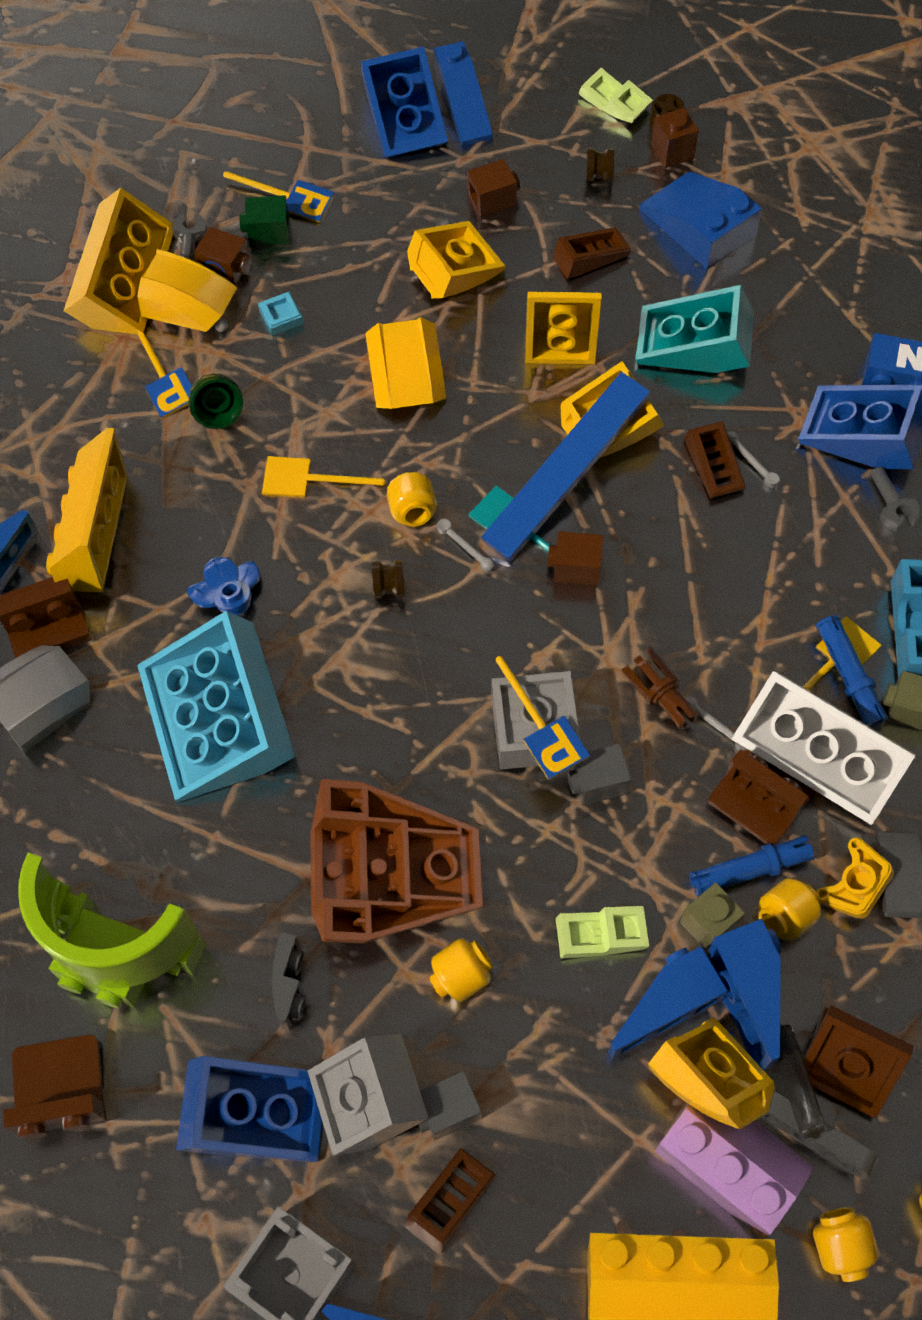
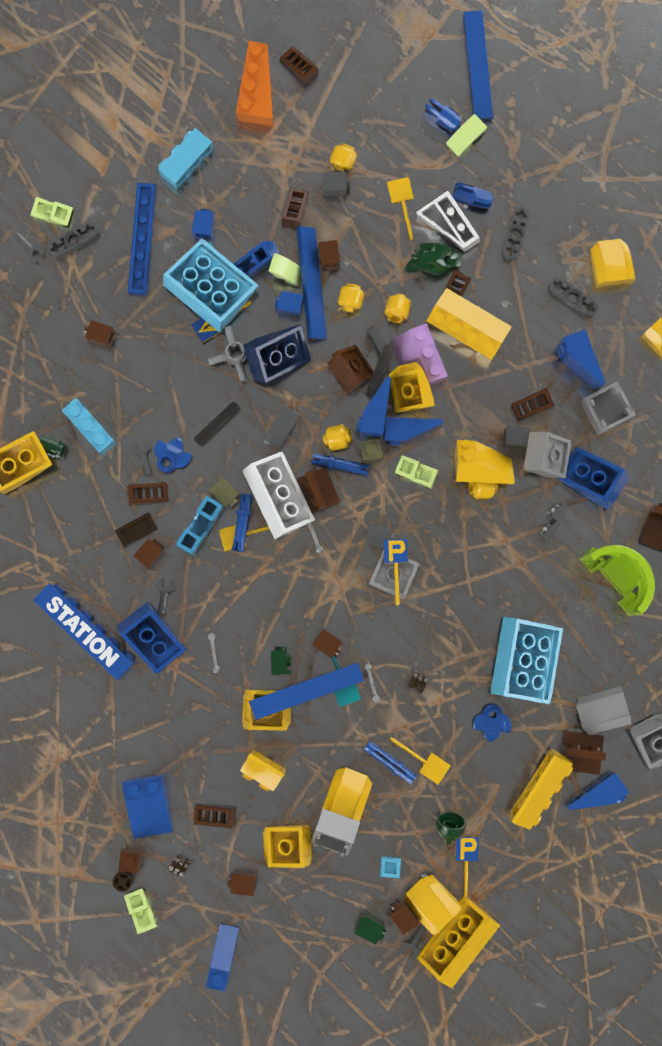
camera: 155 degrees left, 20 degrees up
piece [223,171,334,223] -> none
dark orange wedge [310,779,483,943] -> none
blue slope [361,46,448,159] -> none
yellow head [386,472,437,527] -> none
reddish brown arm [621,646,699,730] -> none
teal slope [635,285,754,373] -> none
reddish brown slope [684,421,746,499] -> none
yellow piece [816,837,894,919] -> none
none -> dark green brick [271,647,292,675]
none -> light grey container [310,809,360,857]
none -> blue pin [363,740,417,785]
none -> yellow slope [455,440,515,484]

